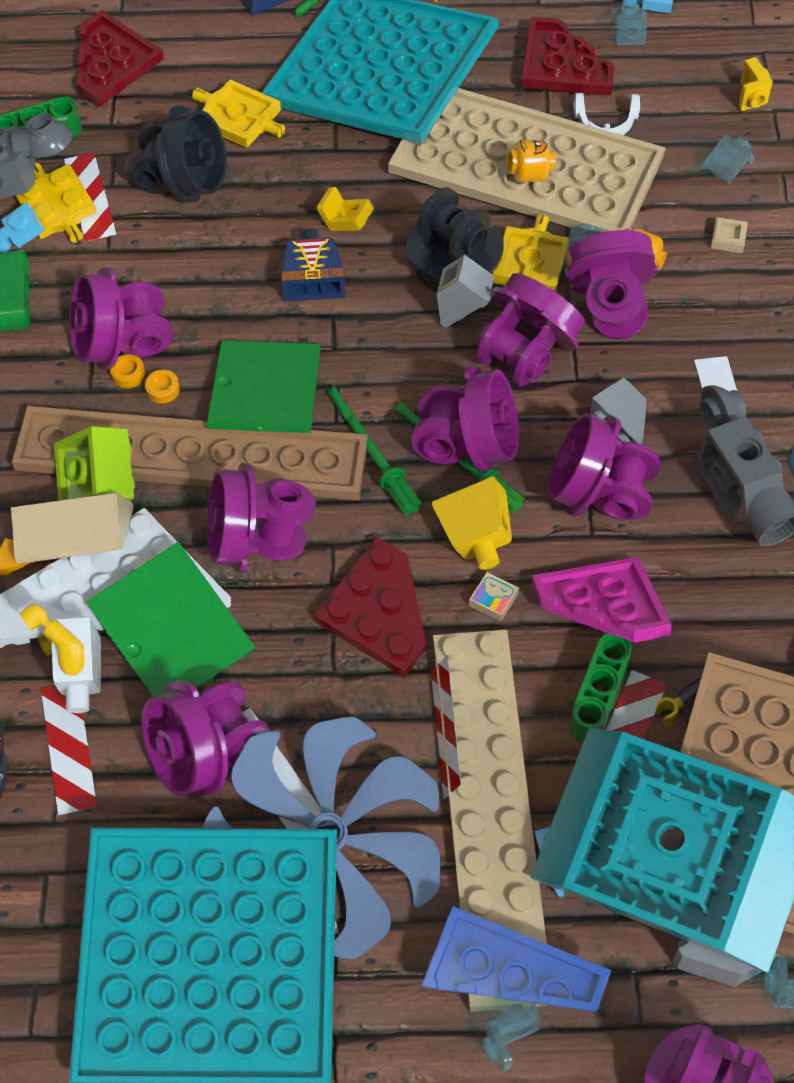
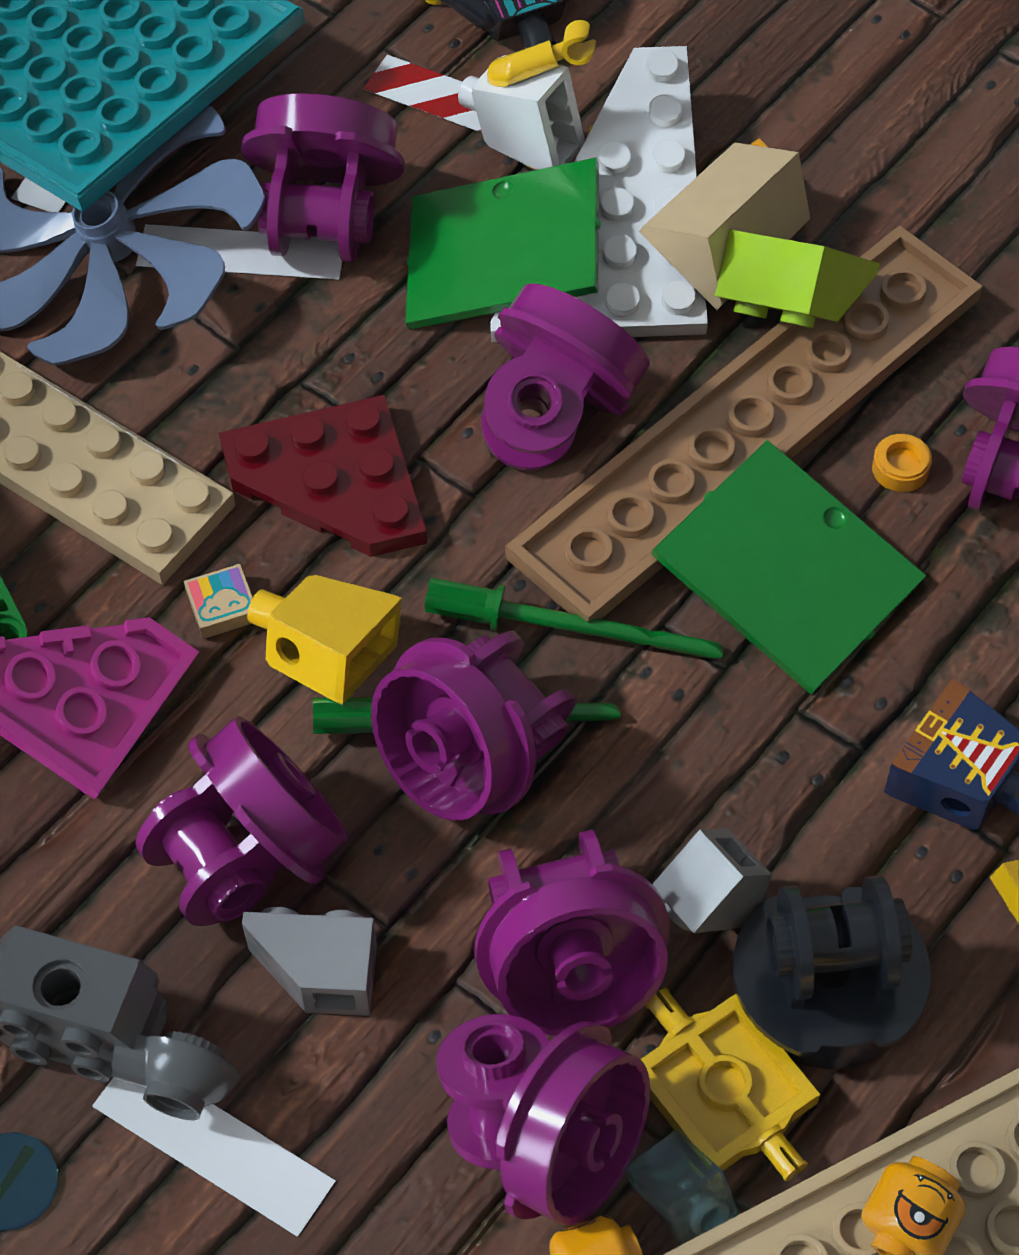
camera: 130 degrees right, 0 degrees up
light orange tile [110,354,145,388] -> none

